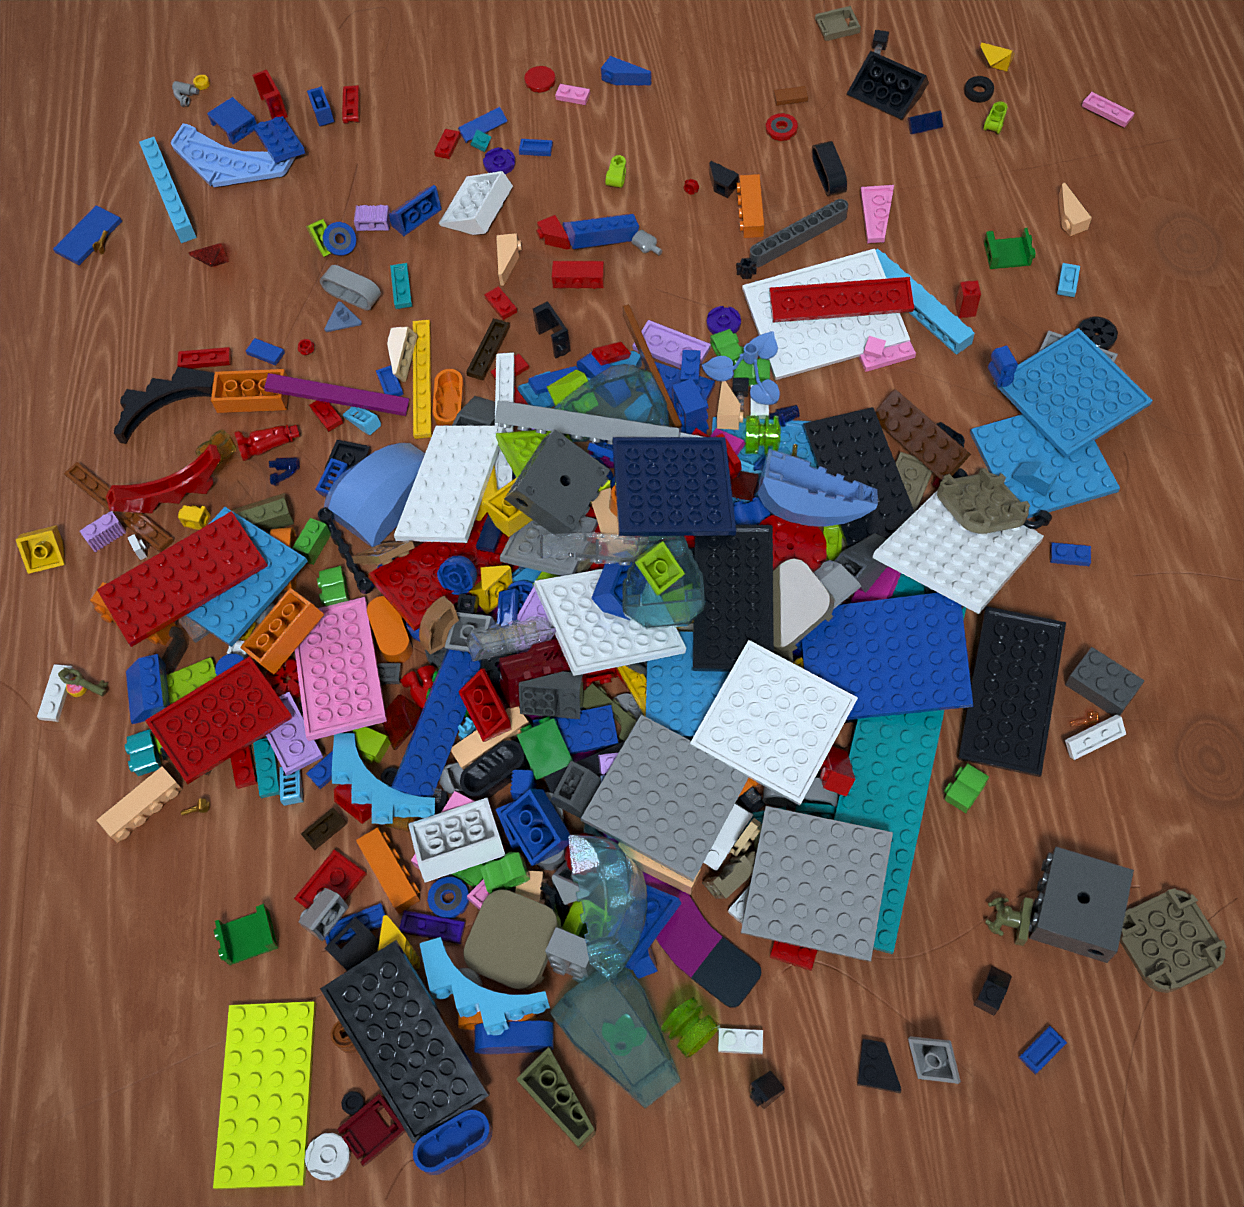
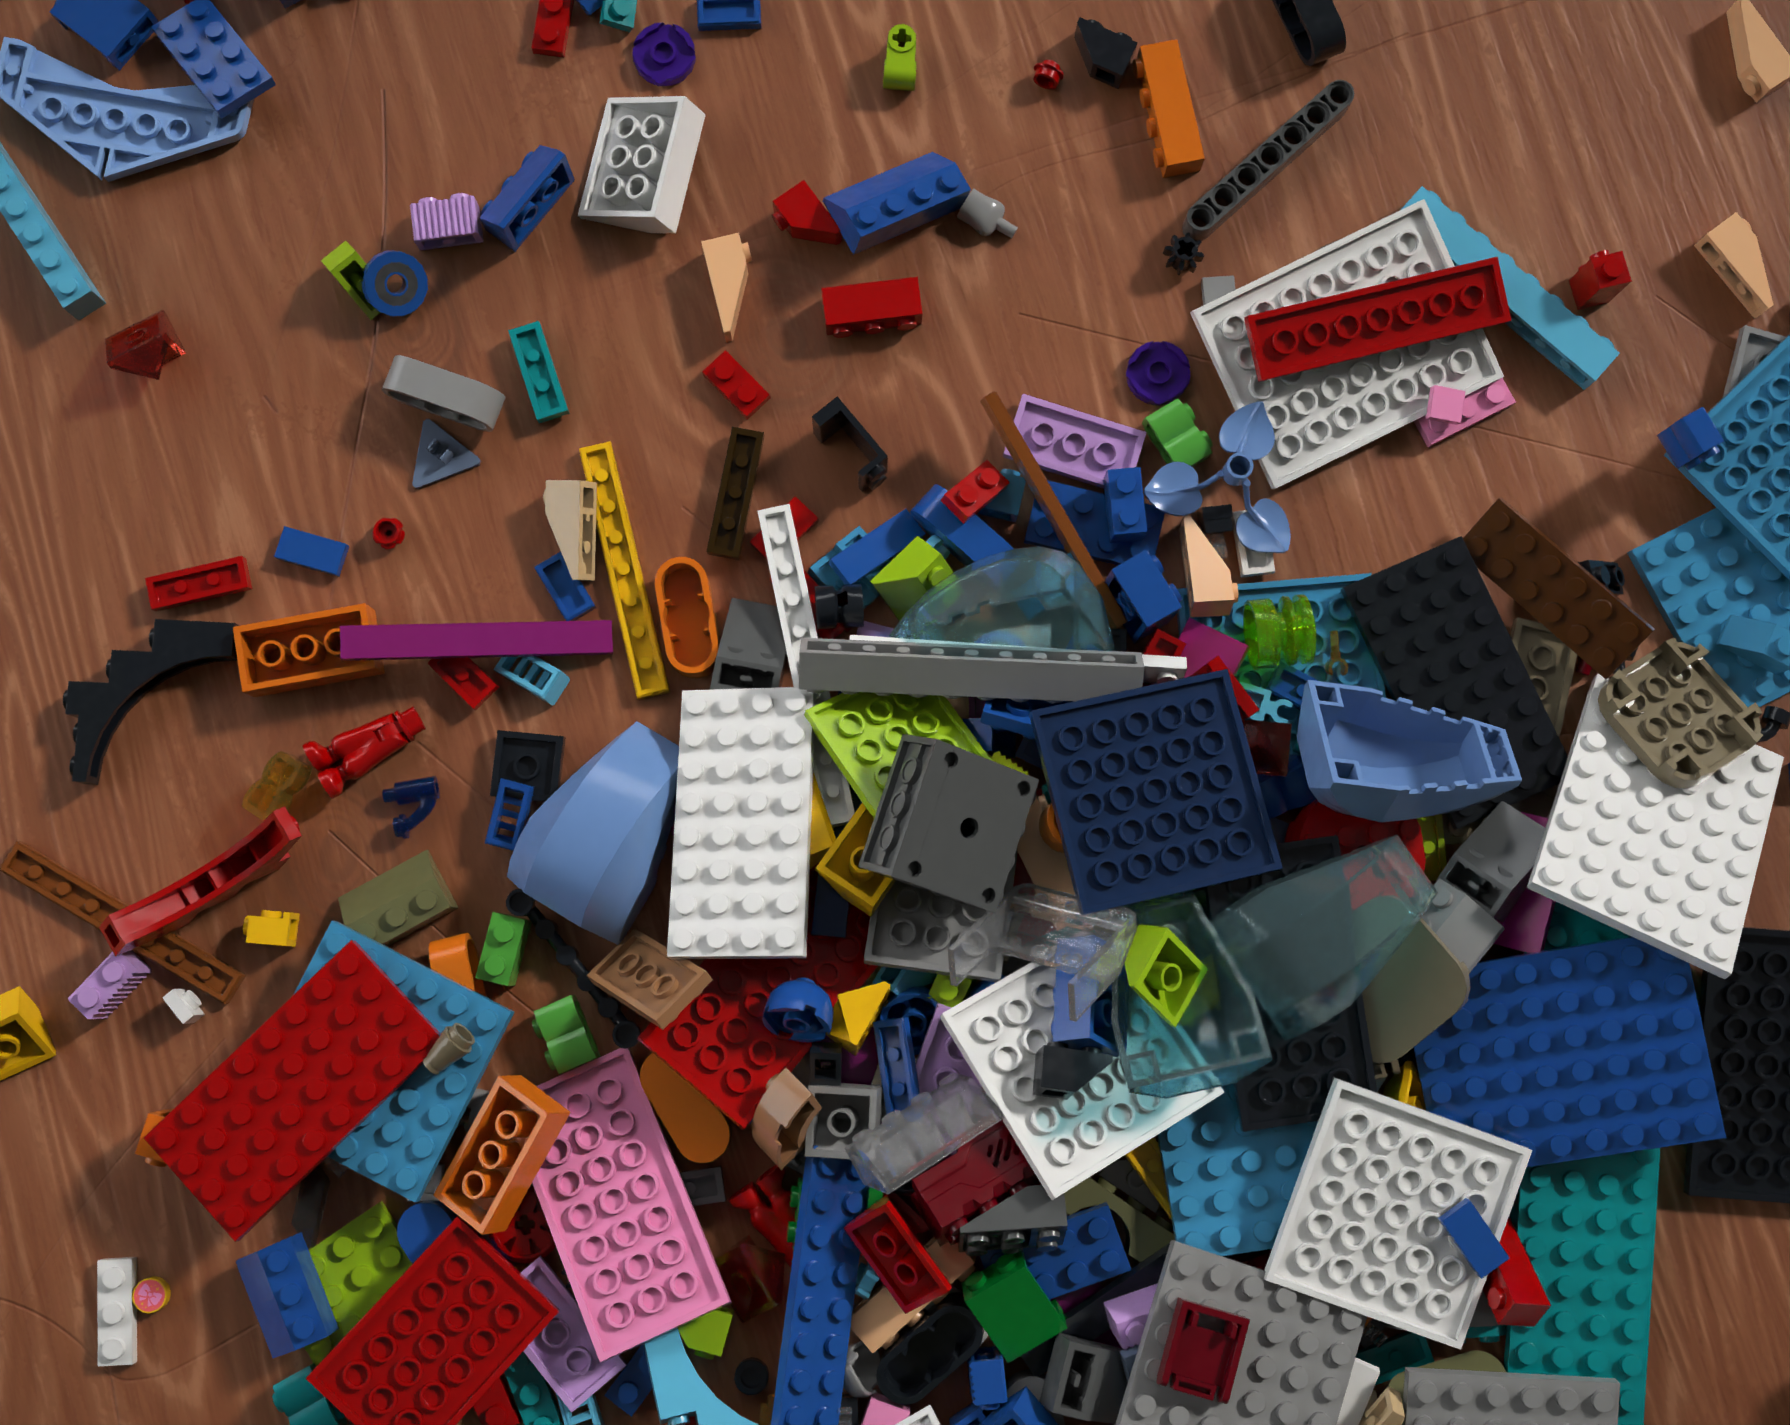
camera: 20 degrees left, 20 degrees up
olive piece [58,668,108,697] -> none
bright green brick [734,358,770,386] -> none
clear blue plant [769,405,800,427] -> none
bright pink wing [860,185,894,243] -> none
bright green brick [944,764,989,813] -> none
green panel [984,228,1036,269] -> none
medium azure plate [1057,263,1080,297] -> none
none -> dark tan cone [423,1023,475,1075]
none -> black wheel [815,584,864,630]
none -> black slope [1033,1042,1113,1100]
none -> dark red container [1156,1297,1250,1404]
none -> clear light blue windscreen [1204,835,1438,1041]
none -> blue tile [1438,1198,1510,1279]
none -> light nougat slope [1694,212,1774,319]

